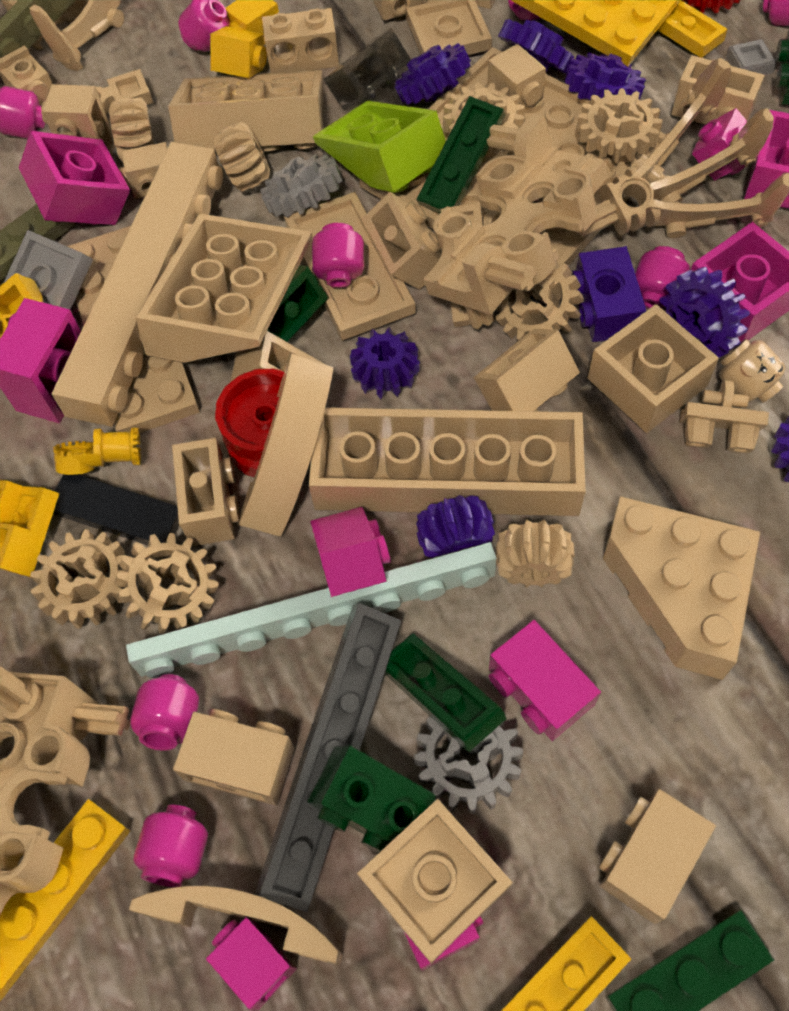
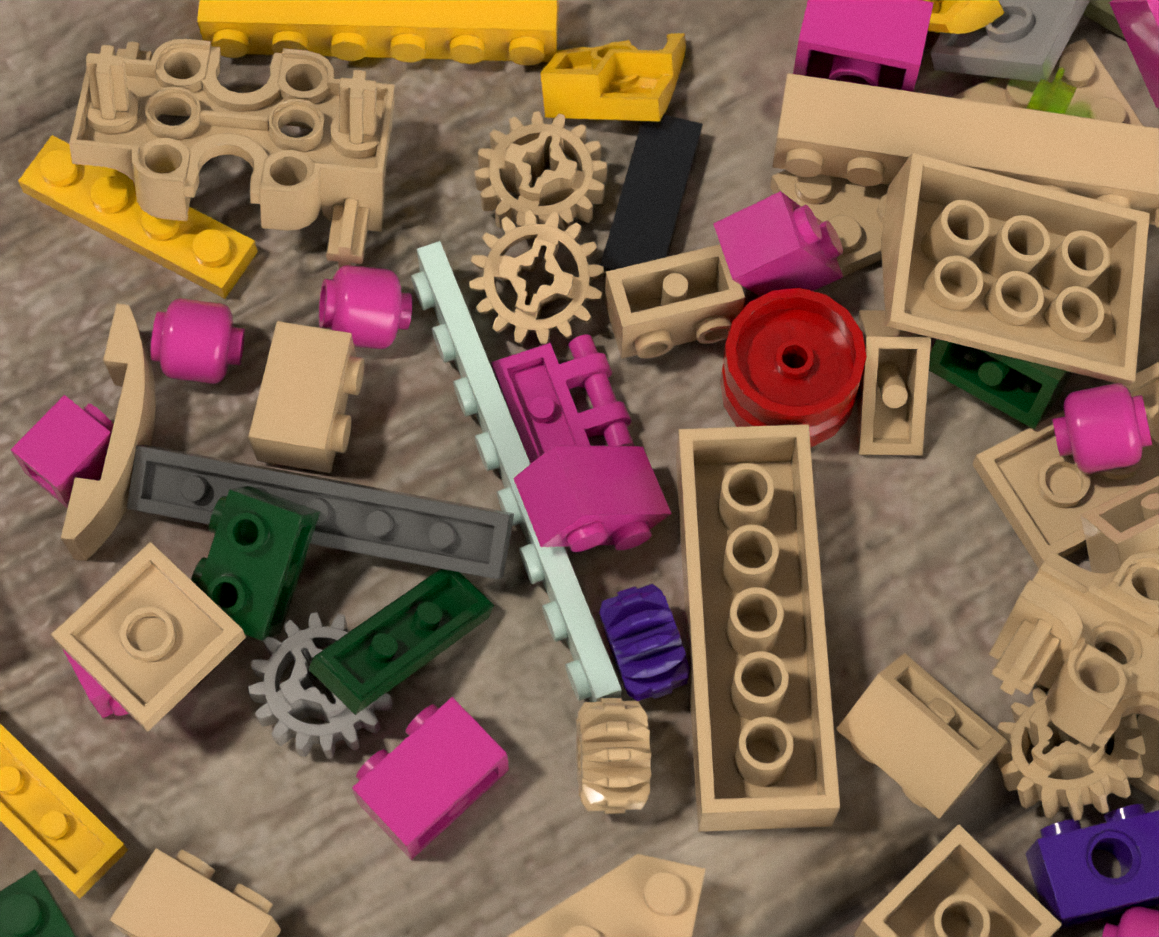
camera: 80 degrees right, 5 degrees up
yellow connector [53,427,141,475] -> none
tan slope [238,353,334,537] -> none
dark purple gear [350,326,420,399] -> none
none -> dark pink plate [491,335,635,464]
none -> dark pink brick [713,191,843,296]
none -> clear neon green plate [1026,67,1077,114]

